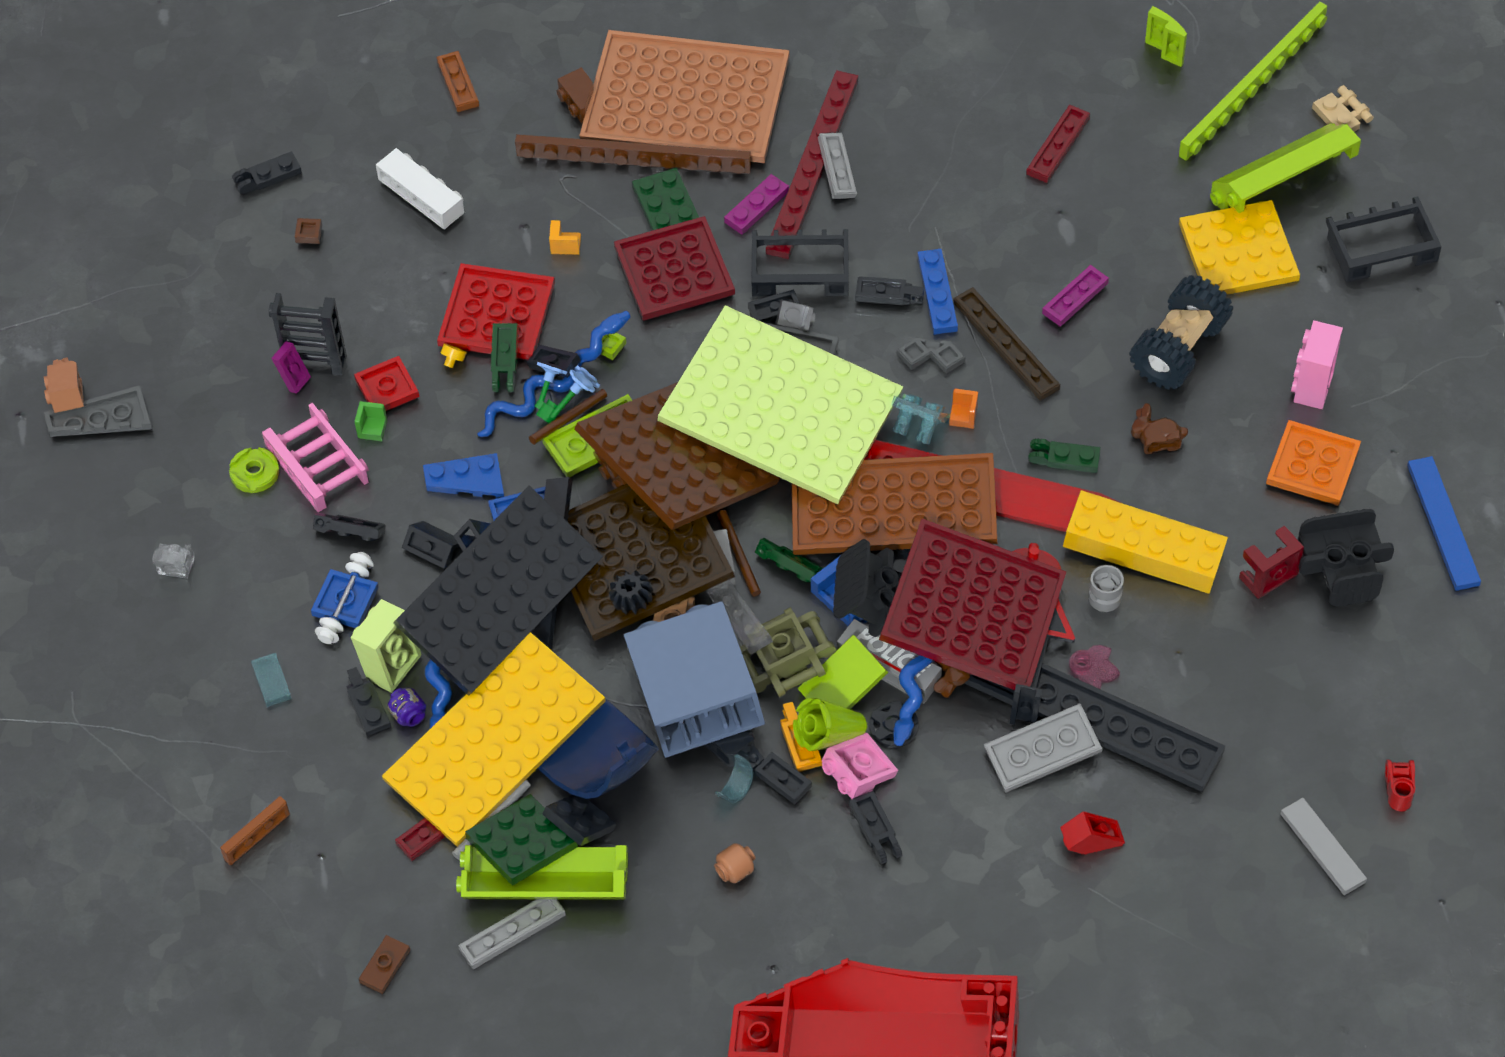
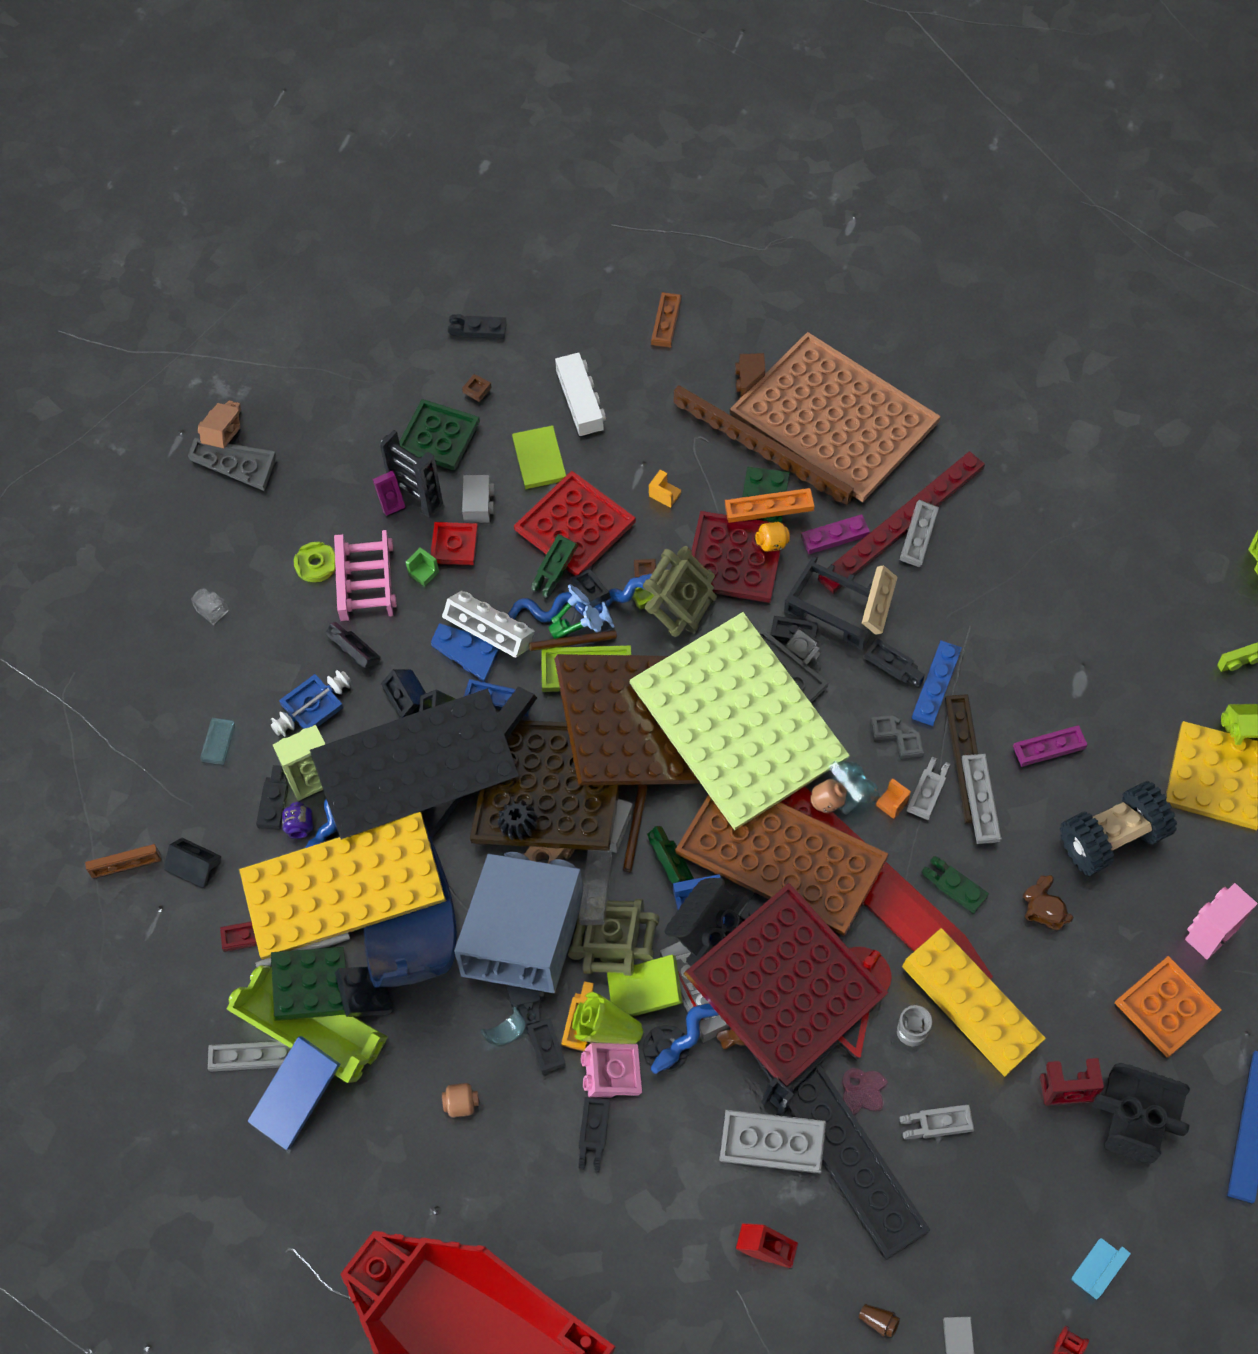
camera: 30 degrees right, 5 degrees up
reddish brown plate [359,935,411,994] -> none
yellow tile [440,344,467,368] -> none
dark red tile [1026,104,1090,183] -> none
none -> black panel [164,838,221,887]
none -> tile [248,1036,341,1150]
none -> dark green plate [399,399,480,471]
none -> white brick [442,591,535,658]
none -> light grey brick [462,475,495,523]
none -> lime tile [512,425,566,489]
none -> reddish brown tile [634,559,656,578]
none -> olive brick [643,546,717,637]
none -> orange plate [725,488,814,523]
none -> light orange head [755,522,790,552]
none -> nougat head [811,779,847,813]
none -> reddish brown cone [859,1304,900,1338]
none -> tan plate [862,565,898,634]
none -> light grey hinge [900,1105,974,1140]
none -> light grey hinge [907,757,950,820]
none -> light grey tile [962,754,1001,844]
none -> medium azure panel [1071,1238,1131,1300]

